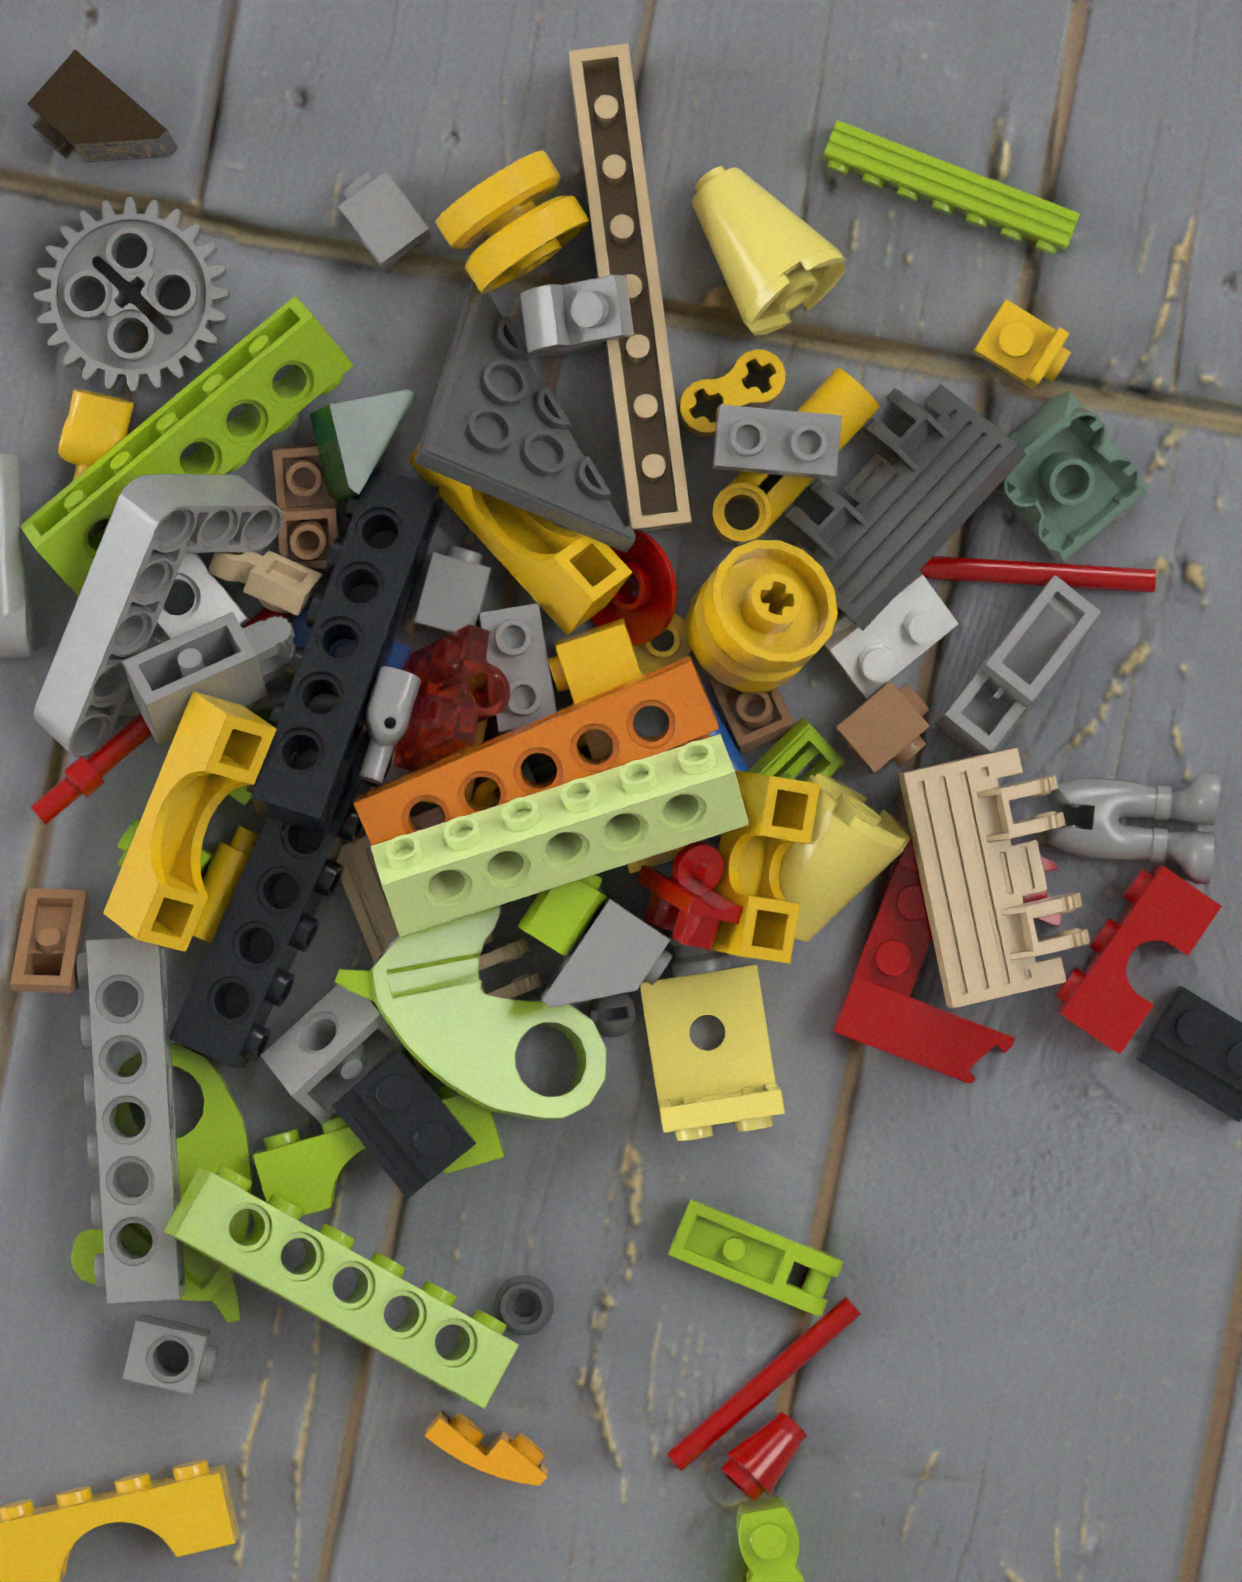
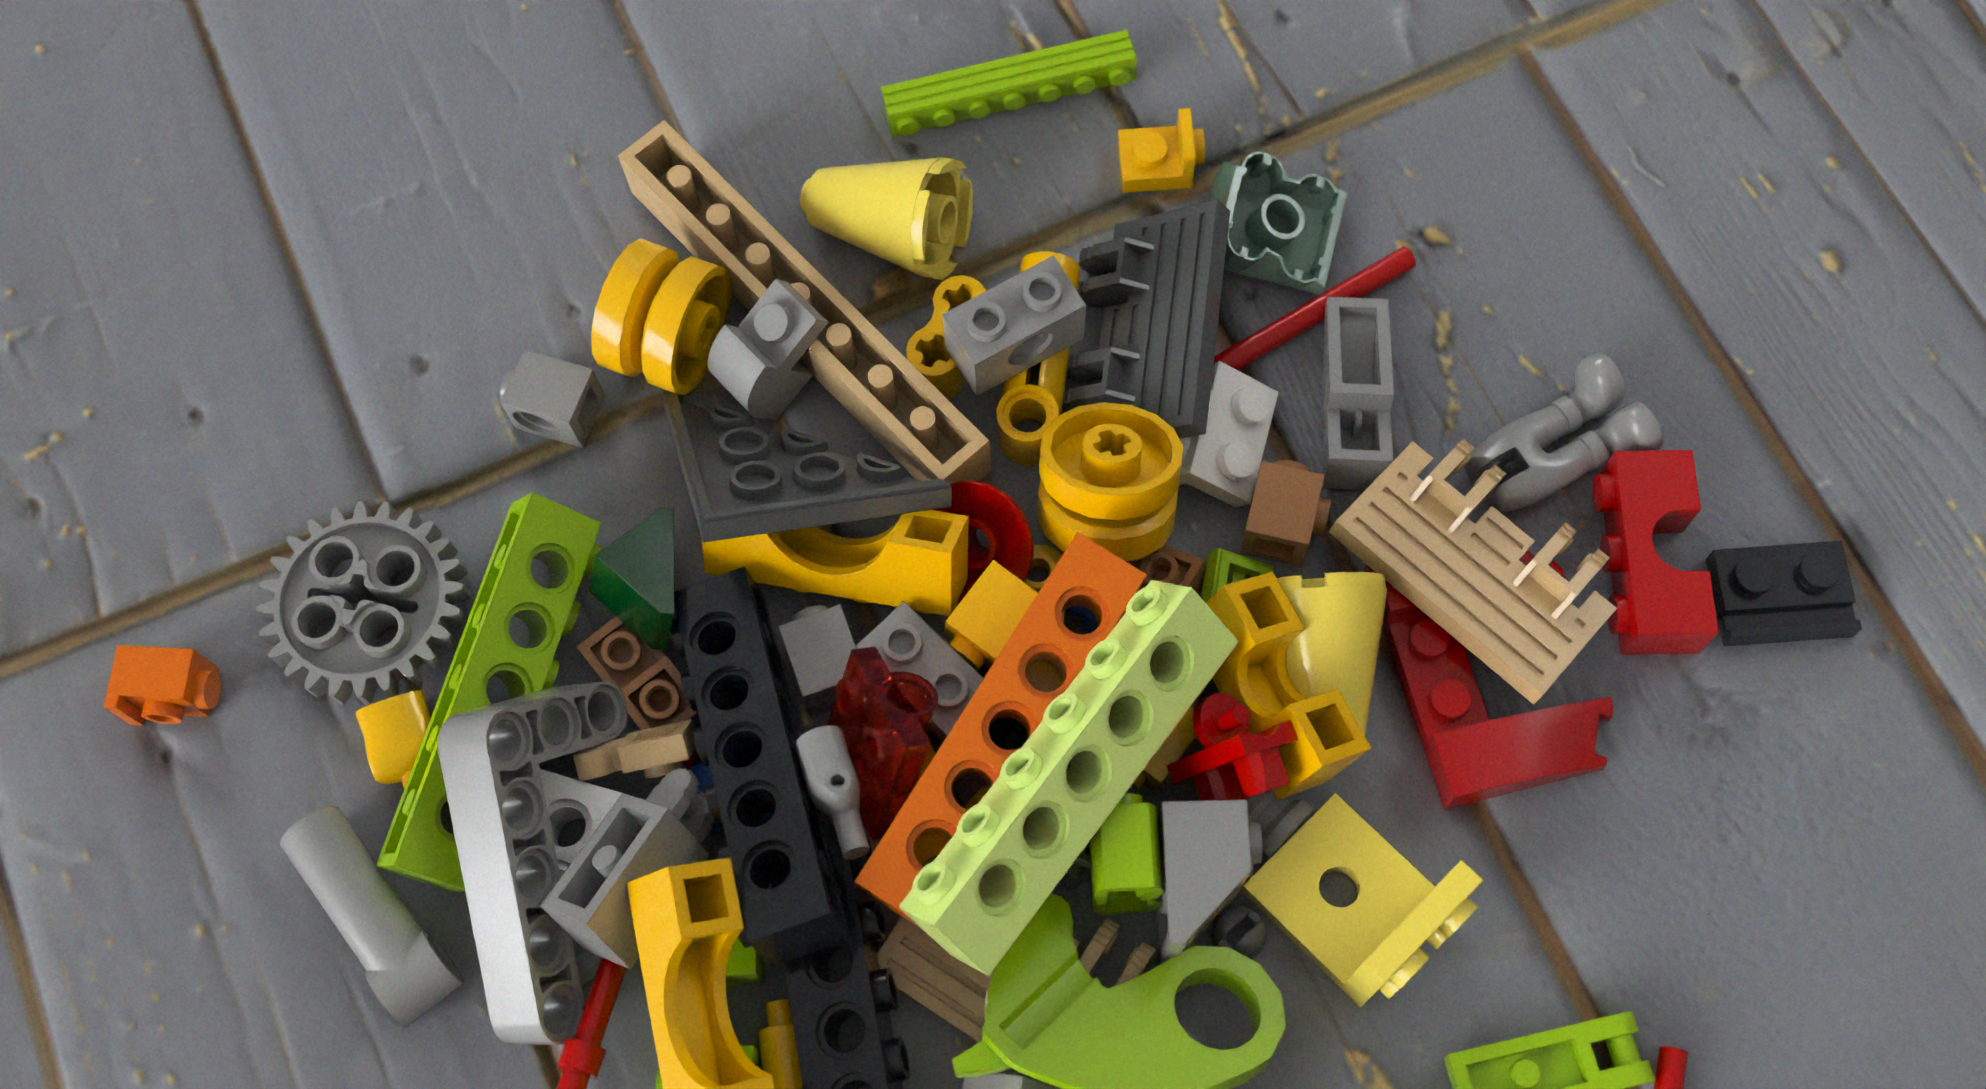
camera: 30 degrees left, 20 degrees down
dark brown slope [27,49,178,162] -> none

